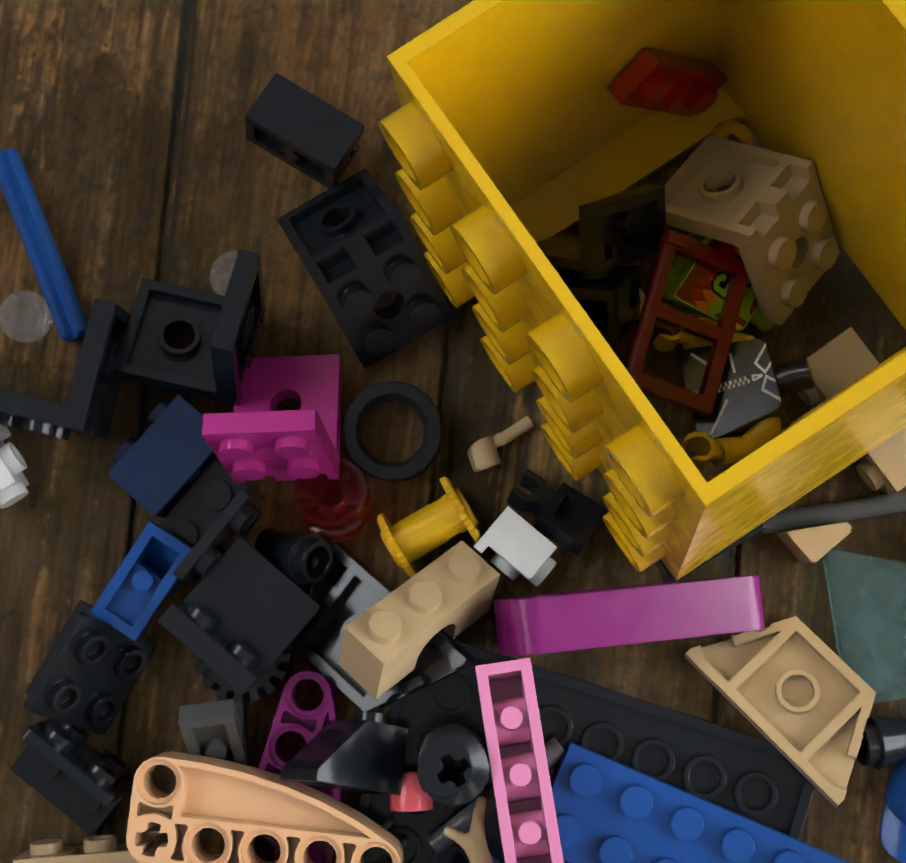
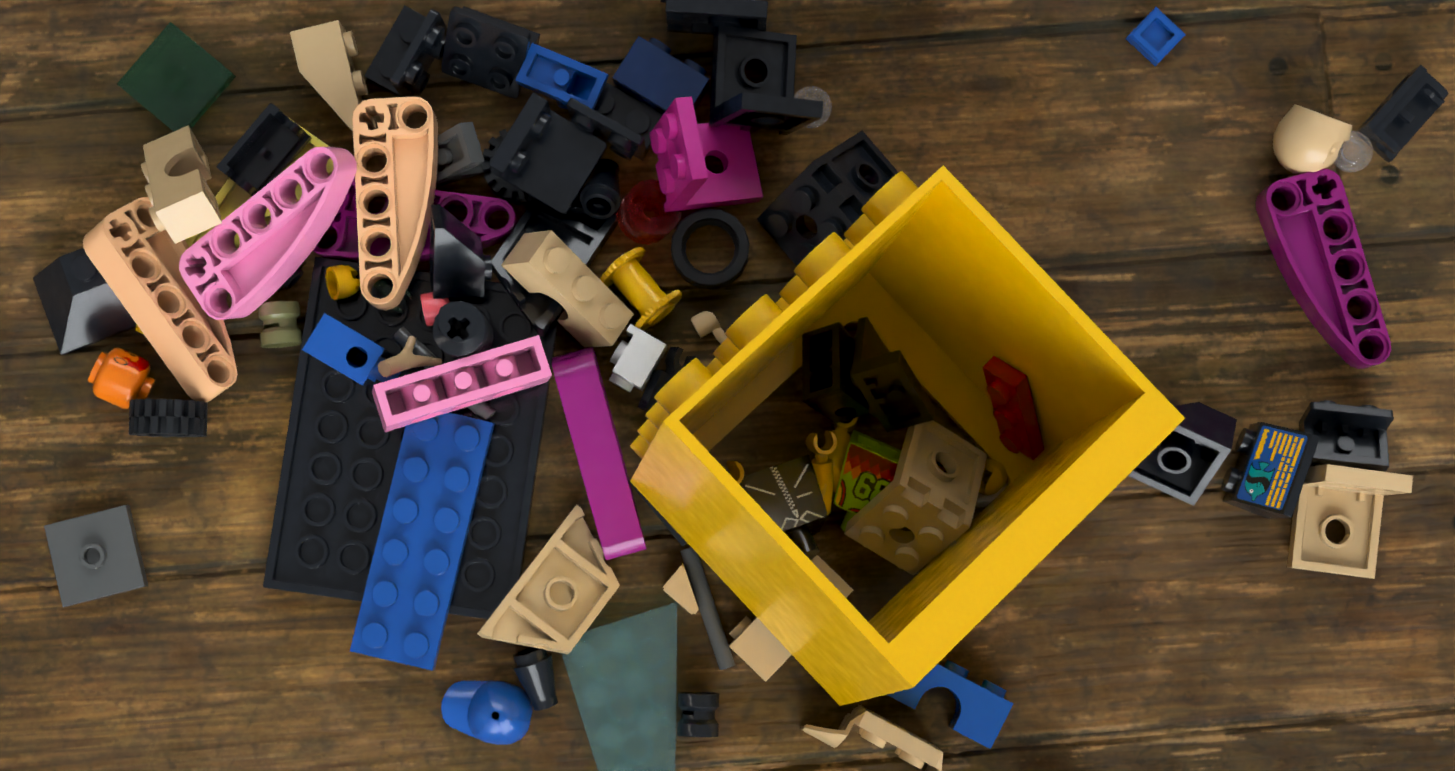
camera: 75 degrees right, 0 degrees up
black hinge [245,73,365,189] -> none
dark red window [625,230,749,417] -> none

